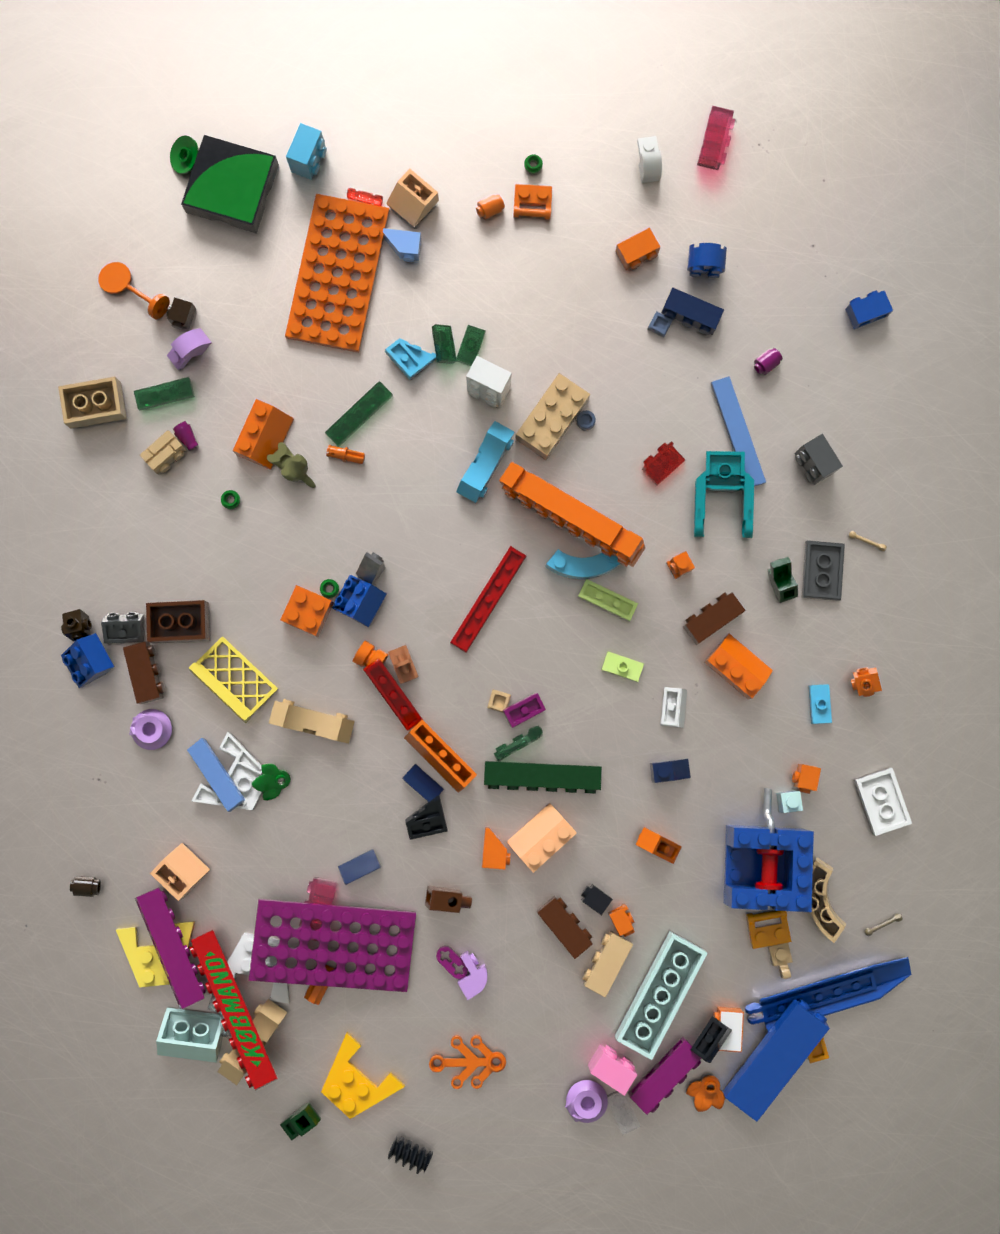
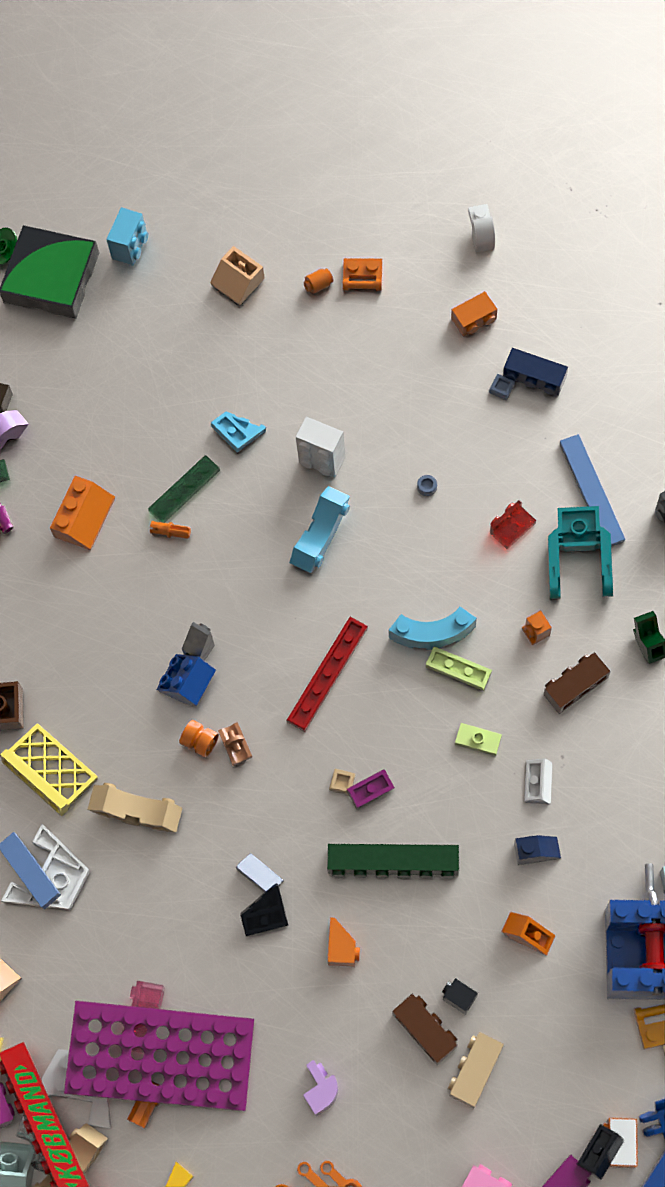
camera: 10 degrees right, 15 degrees down
green plate [221,490,240,509] -> none
green plate [251,764,291,801] -> none
olive animal [267,442,316,488] -> none
orange brick [280,585,334,637] -> none
orange piece [285,194,390,353] -> none
green plate [320,579,339,598] -> none
dark blue slope [338,849,382,885] -> none
clear red axle [347,187,383,206] -> none
red tile [363,658,422,731] -> none
light blue slope [383,228,421,262] -> none
orange brick [404,719,477,793] -> none
reddish brown torso [425,886,472,913] -> none
clear green plate [432,324,457,364] -> none
magenta beam [436,946,468,979] -> none
clear green plate [456,325,486,366] -> none
clear green hinge [494,726,543,761] -> none
orange brick [499,461,645,567] -> none
light nougat slope [507,803,577,873] -> none
tan brick [515,373,590,460] -> none
green plate [524,154,543,173] -> none
orange brick [608,904,635,937] -> none
light aqua brick [615,931,708,1060] -> none
blue brick [687,243,727,278] -> none
clear pink brick [697,105,736,170] -> none
orange slope [704,633,773,699] -> none
magenta brick [754,348,783,375] -> none

